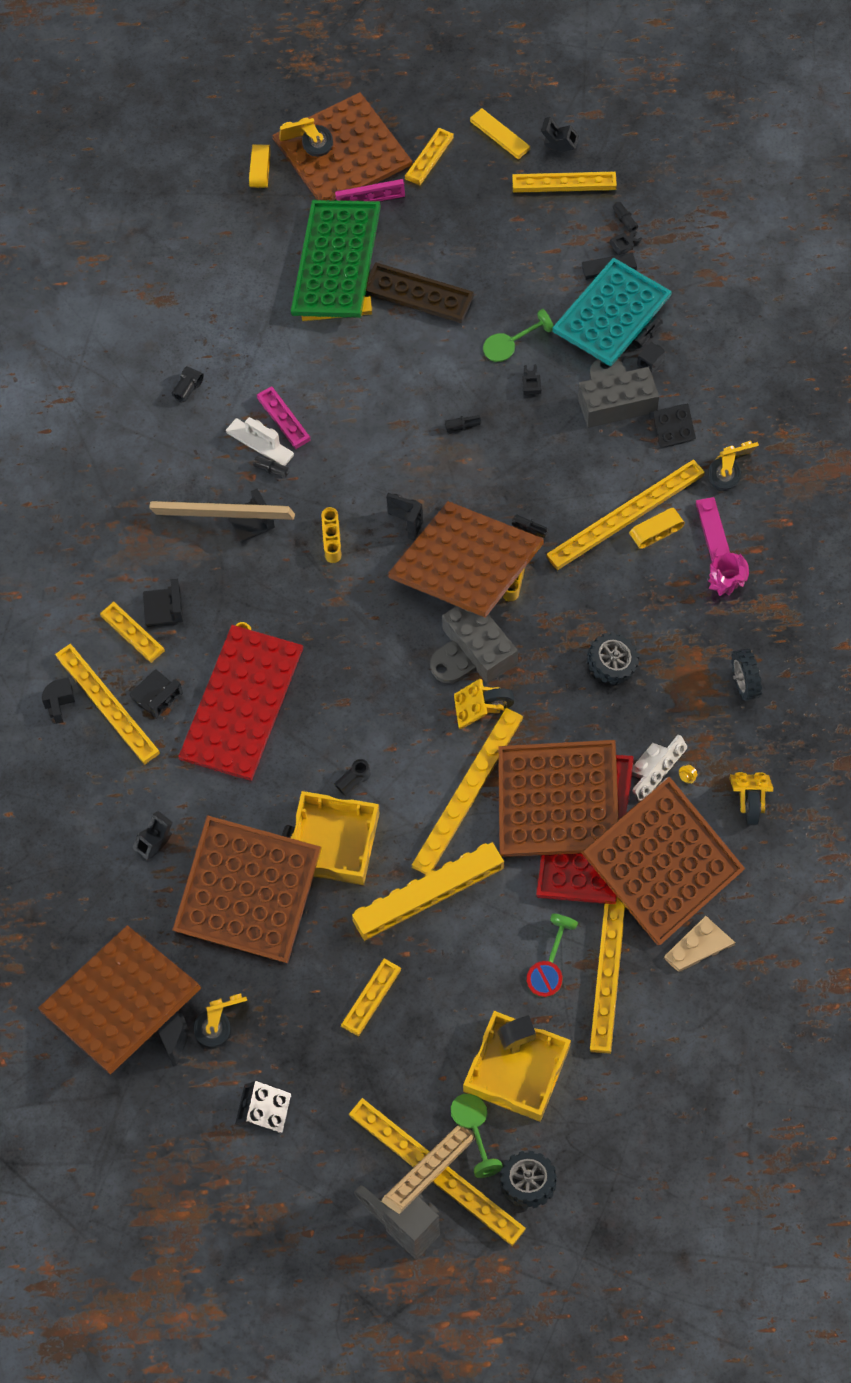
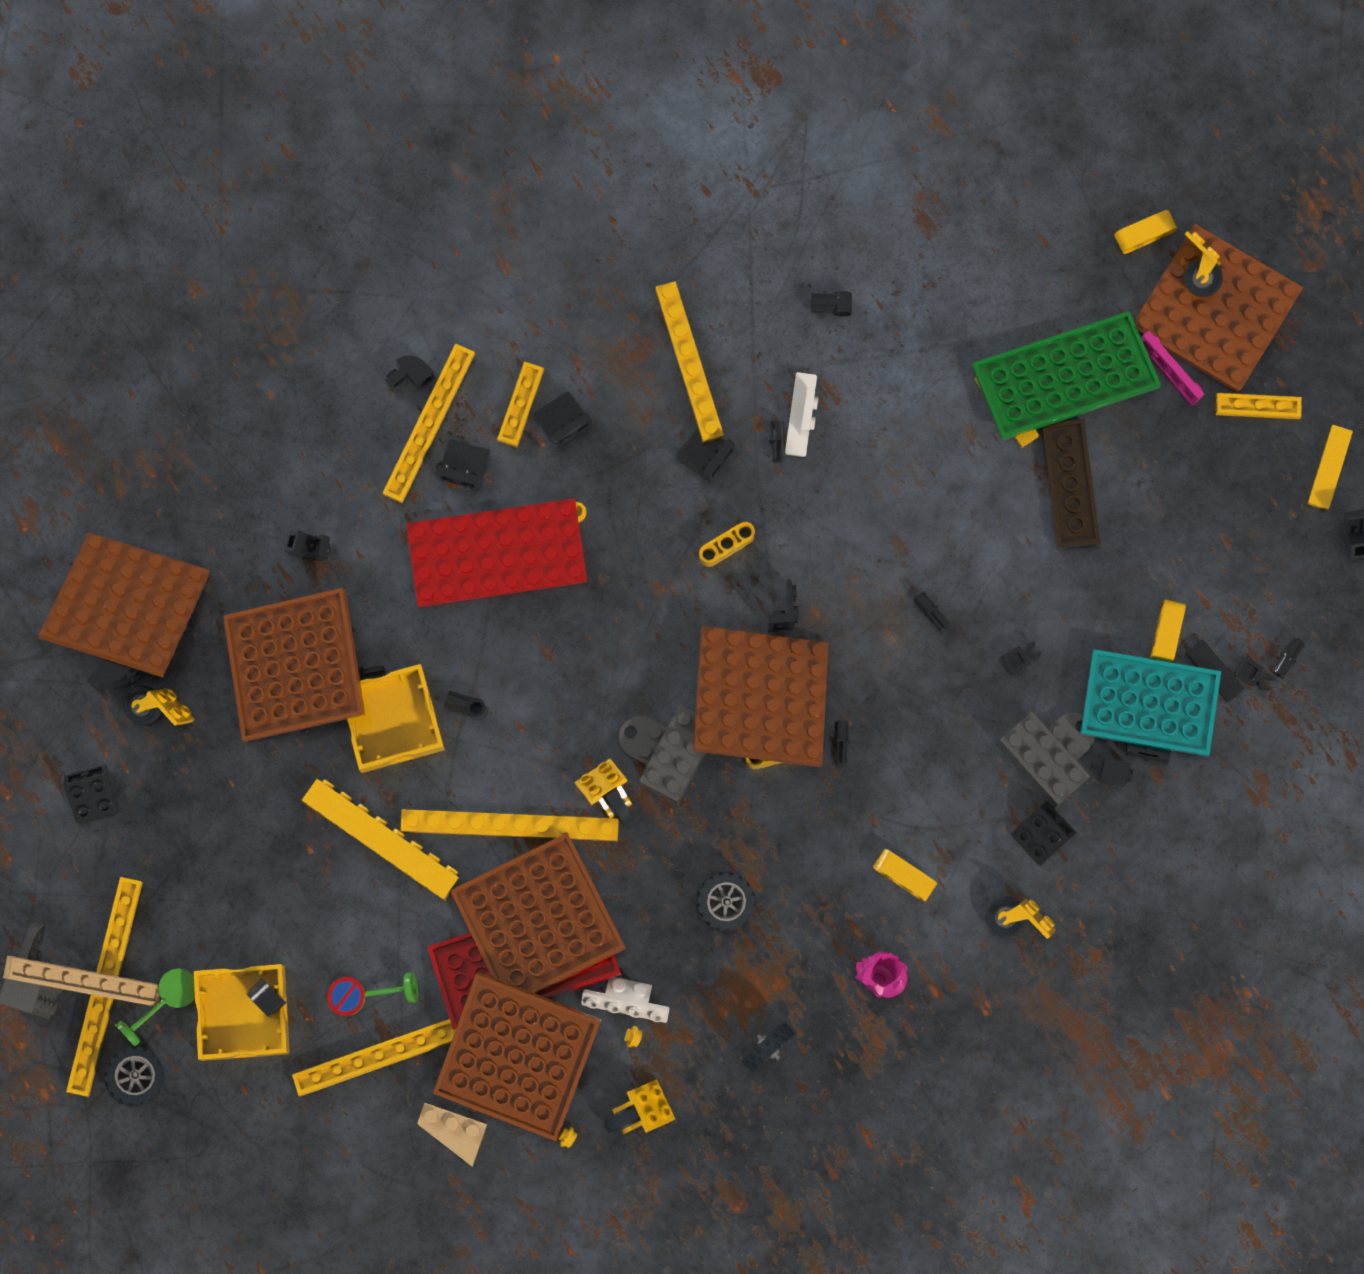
camera: 60 degrees right, 15 degrees up
tan tile [149,501,295,520] -> none
dark pink plate [257,386,311,449] -> none
yellow tile [341,958,401,1037] -> none
bright green piece [483,309,554,362] -> none
yellow plate [512,172,617,193] -> none
yellow plate [546,459,705,571] -> none
dark pink plate [696,497,730,562] -> none
none -> yellow plate [558,1126,577,1148]
none -> yellow plate [655,281,724,443]
none -> yellow beam [1151,599,1186,663]

